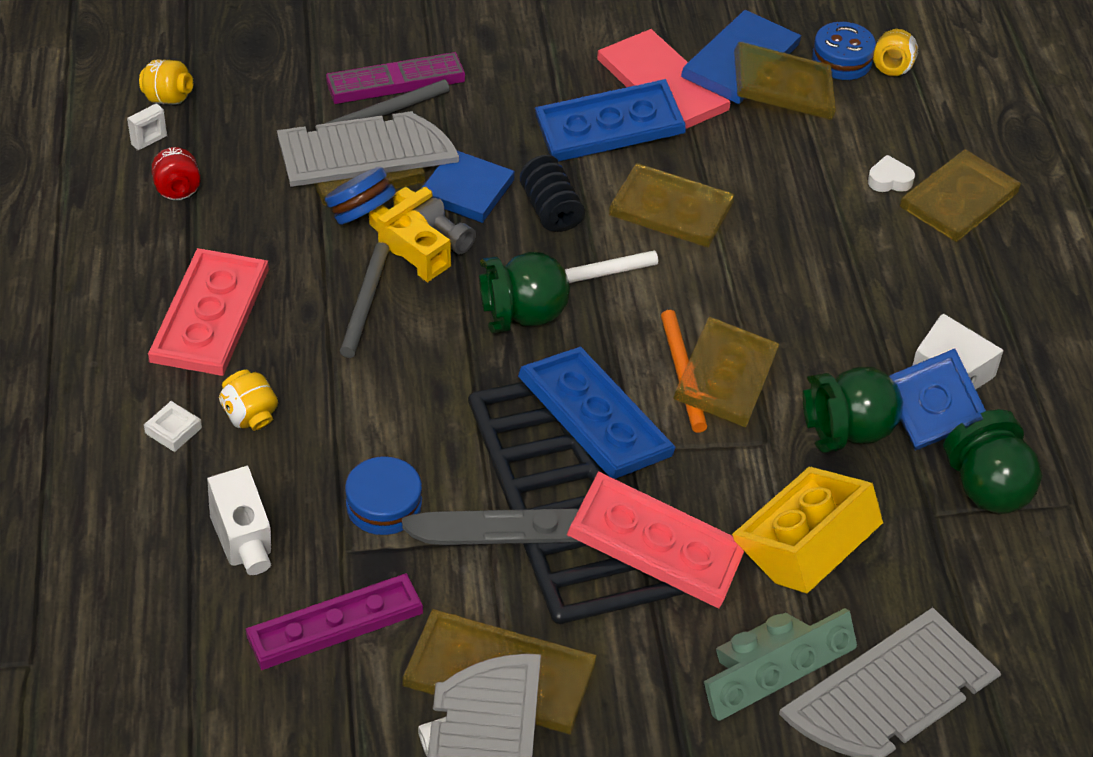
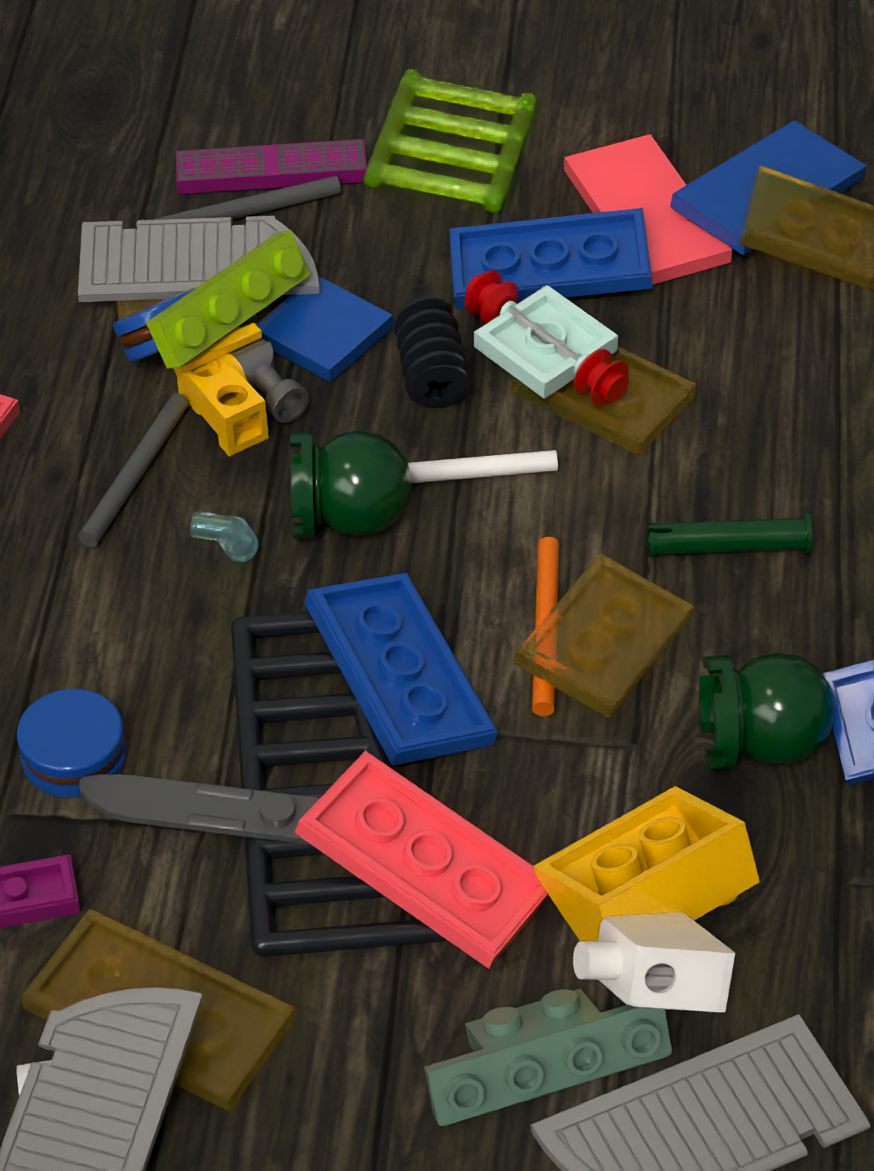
camera: 15 degrees right, 0 degrees up
none -> lime plate [146,230,311,369]
none -> clear light blue arm [190,511,258,562]
none -> clear neon green bar [364,69,537,212]
none -> light aqua plate [465,270,629,406]
none -> white torso [573,912,735,1012]
none -> dark green pin [647,512,813,557]

